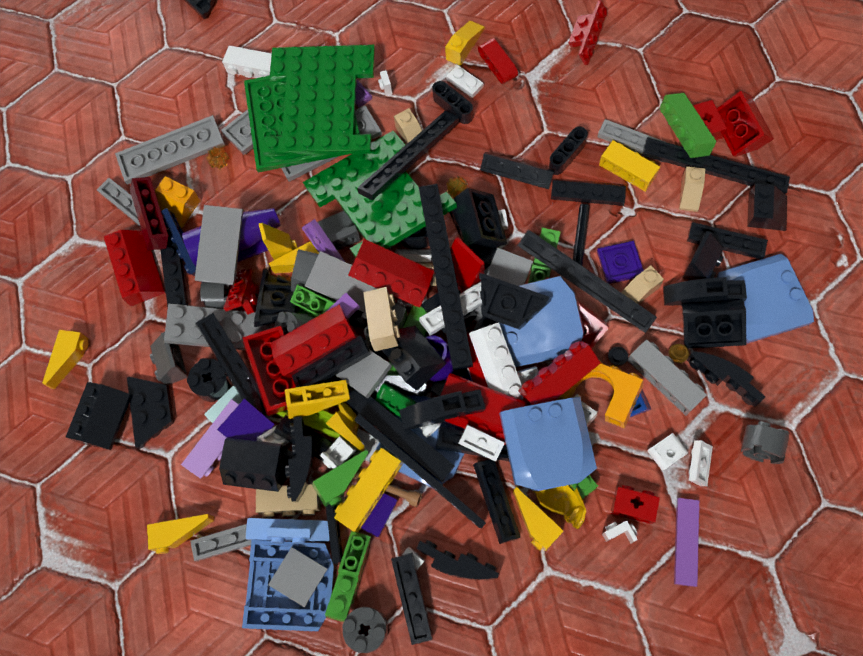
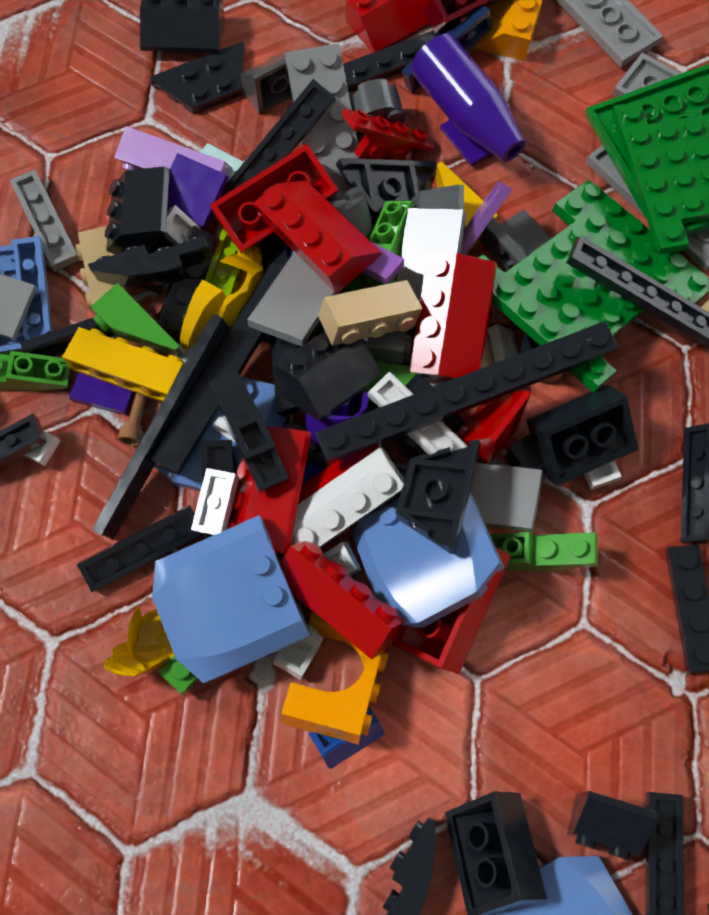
camera: 70 degrees right, 0 degrees up
yellow slope [147,514,214,554] -> none
black brick [187,358,233,402] -> none
light grey tile [195,205,243,285] -> none
clear yellow gear [206,146,229,169] -> none
light blue bracket [246,518,330,544] -> none
yellow slope [259,223,298,260] -> none
yellow slope [285,380,350,419] -> none
black plate [292,335,371,388] -> none
white bracket [320,436,356,469] -> none
green plate [375,383,417,417] -> none
black slope [416,540,499,580] -> none
clear yellow gear [446,176,468,198] -> none
yellow slope [513,487,563,552] -> none
black plate [517,230,657,333] -> none
black axle [573,204,590,266] -> none
dark purple tile [597,241,644,284] -> none
white bracket [602,521,638,543] -> none
black plate [608,347,628,366] -> none
red brick [610,485,660,525] -> none
tan slope [621,266,664,304] -> none
light grey brick [627,339,707,416] -> none
white piece [647,433,688,471] -> none
black slope [663,277,747,306] -> none
pearl gold plate [668,344,689,363] -> none
medium lavender tile [674,498,699,587] -> none
white plate [689,440,713,486] -> none

